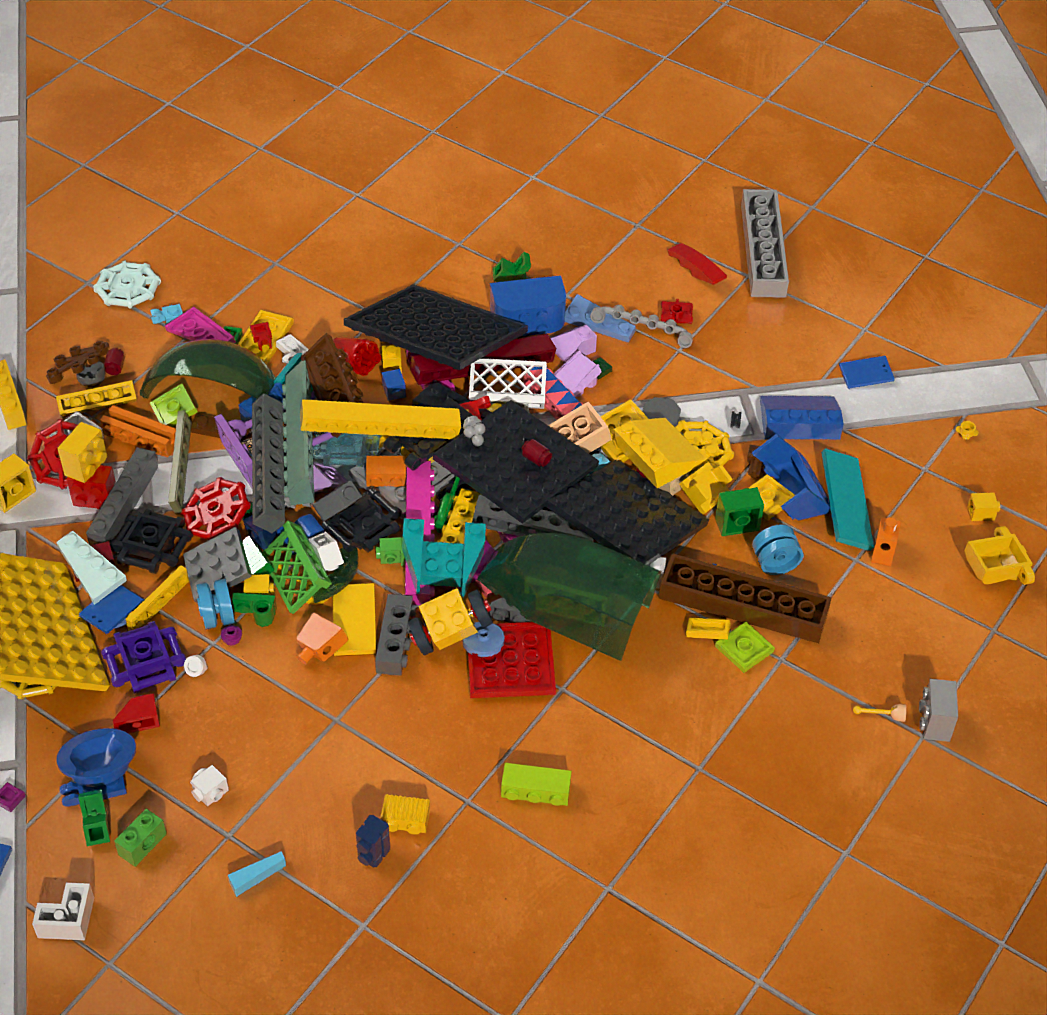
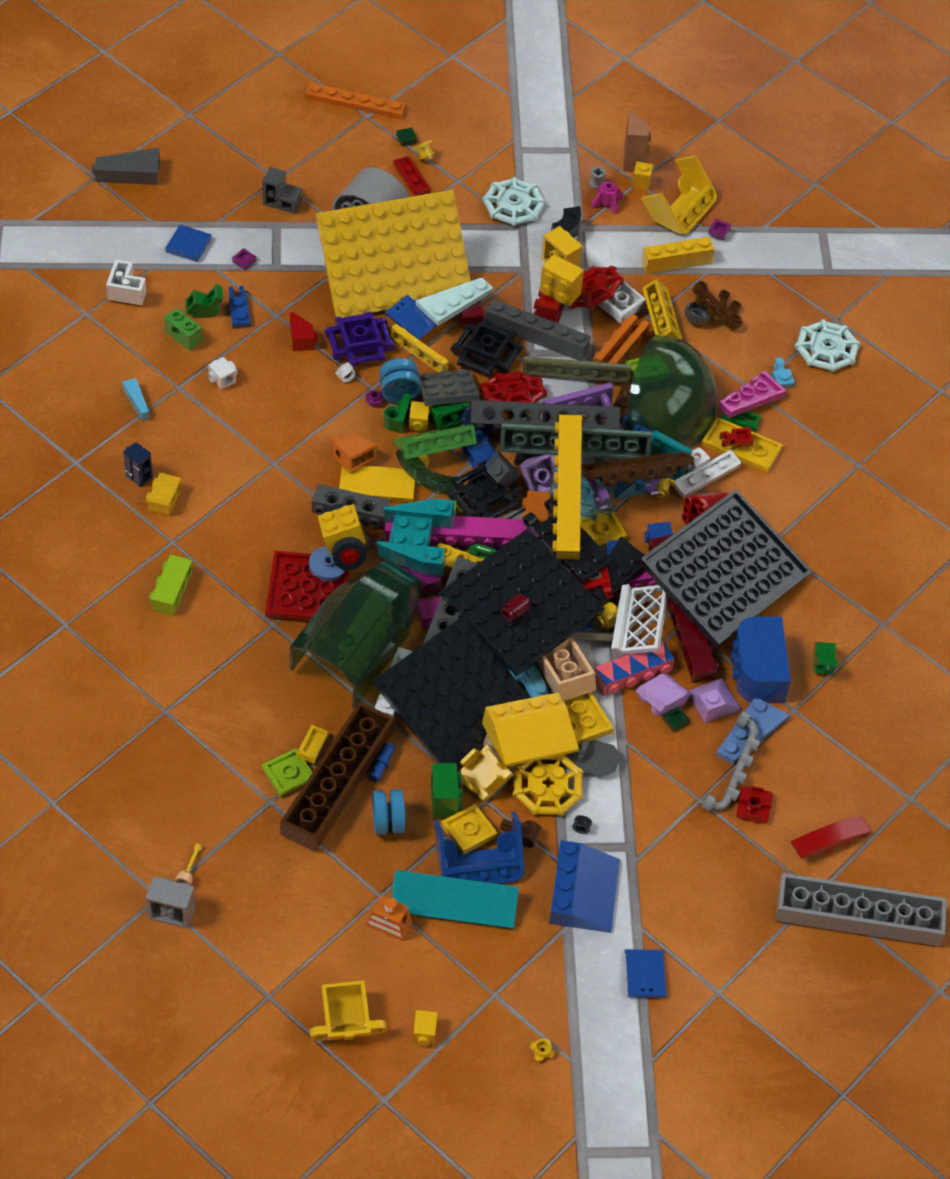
camera: 95 degrees right, 5 degrees up
blue piece [56,728,136,787] -> none
dark red brick [104,348,125,375] -> none
white brick [308,532,344,571] -> none
light grey piece [463,416,485,446] -> none

